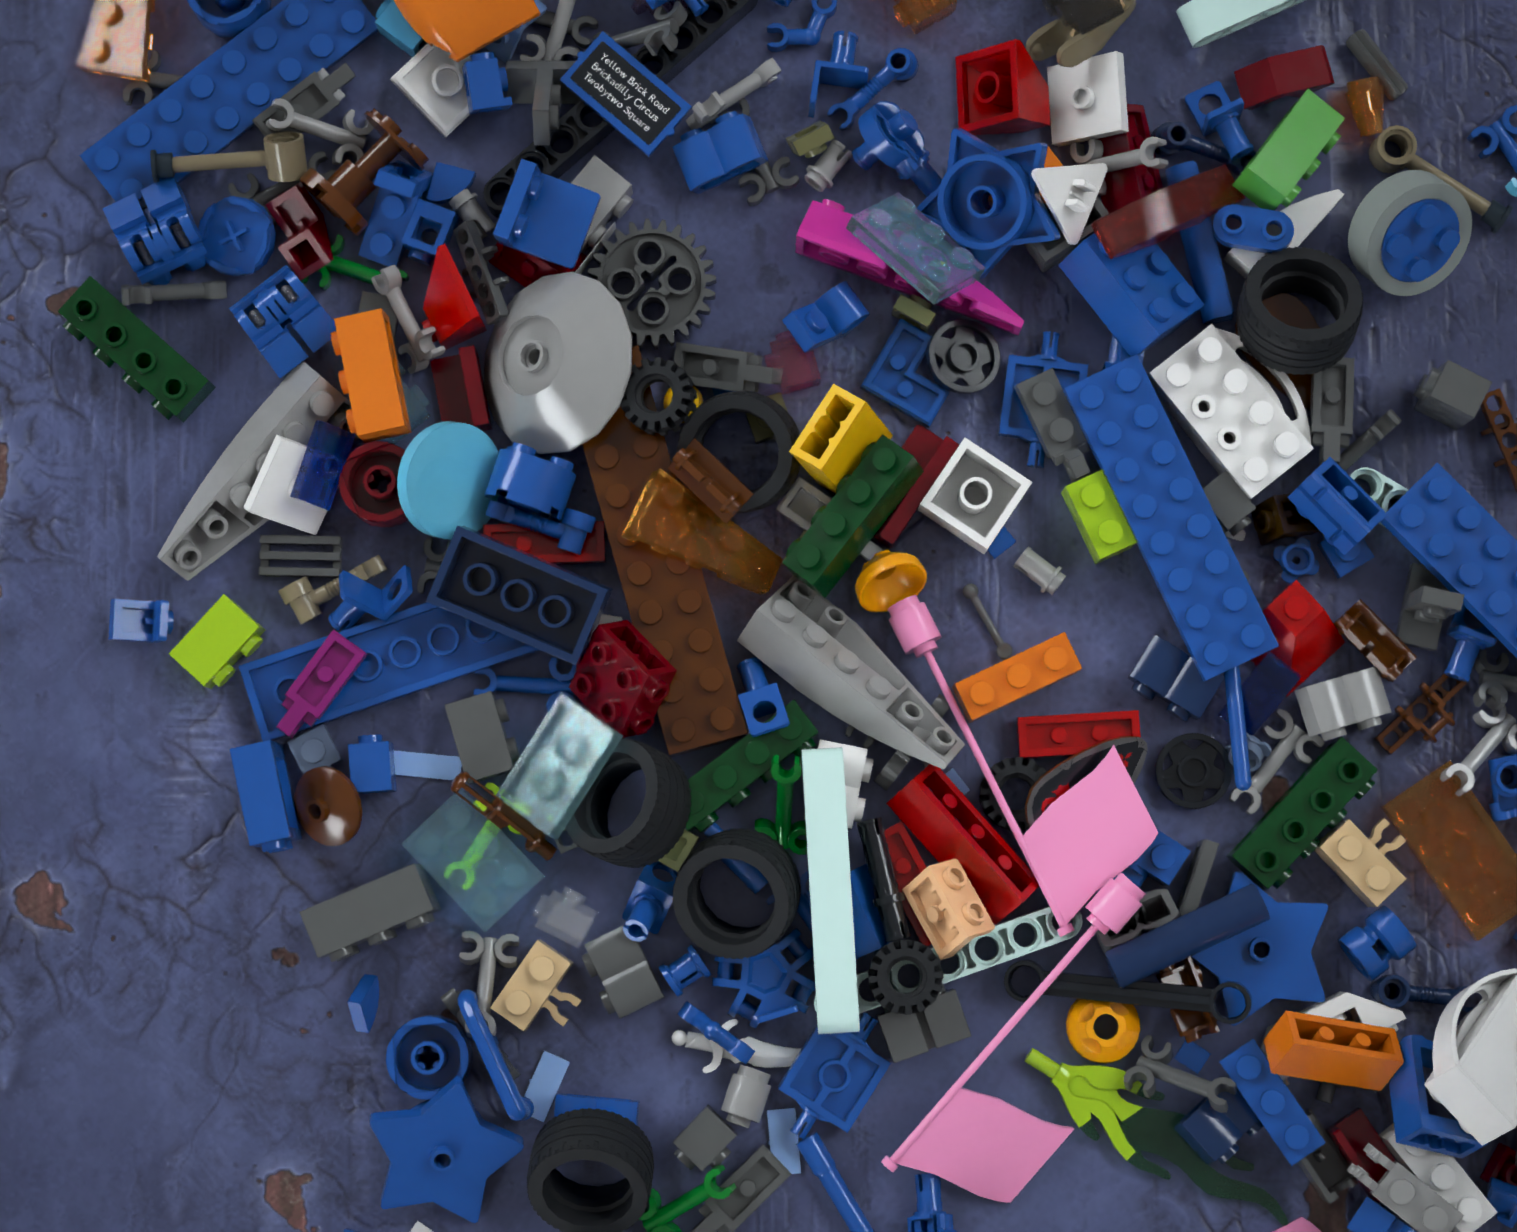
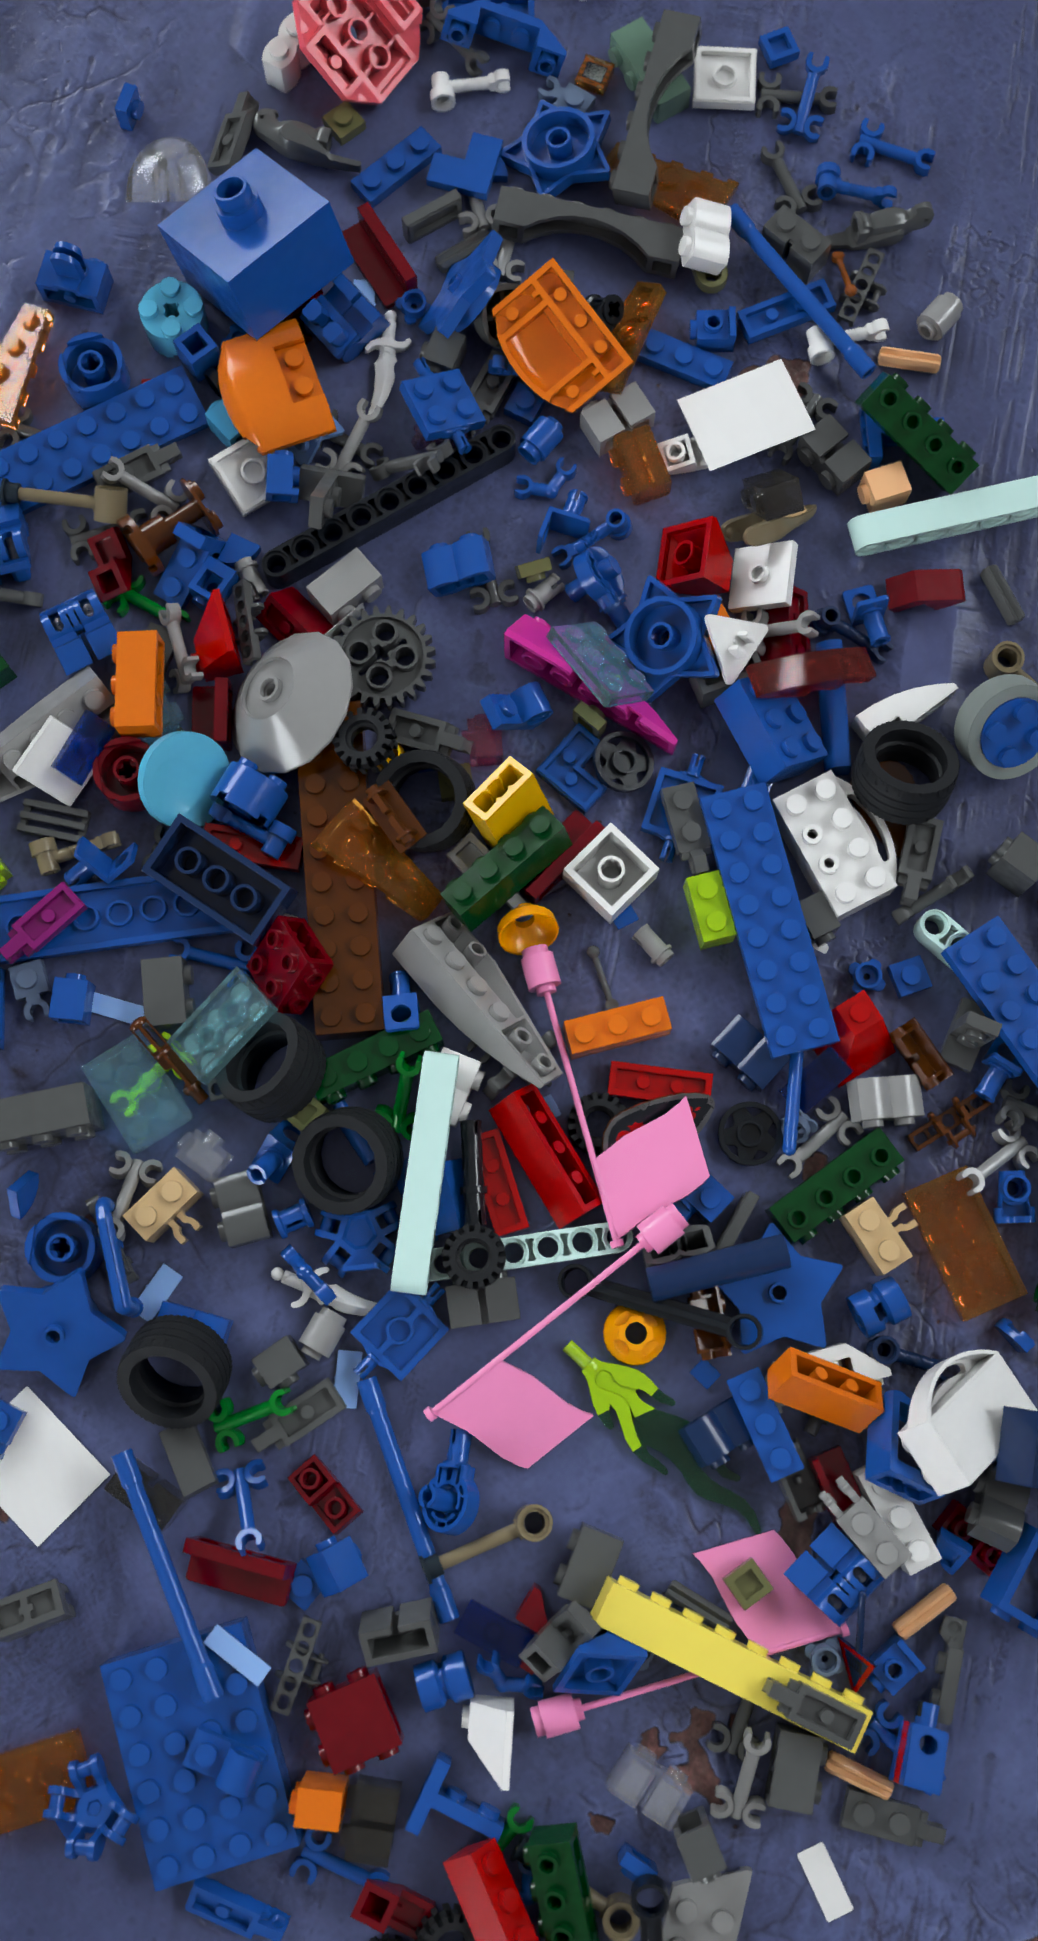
camera: 10 degrees right, 5 degrees down
blue tile [198,196,276,277] -> none
reddish brown dish [294,766,362,846] -> none
blue bracket [493,158,601,270] -> none
piece [560,31,692,157] -> none
light grey bar [685,57,782,130] -> none
light nougat bracket [902,859,995,960] -> none
dark grey bar [1123,1035,1237,1113] -> none
blue plate [1212,204,1294,253] -> none
bright green brick [1232,89,1345,210] -> none
dark brown bracket [1251,494,1320,546] -> none
blue brick [1287,457,1387,555] -> none
clear orange cone [1344,76,1384,137] -> none

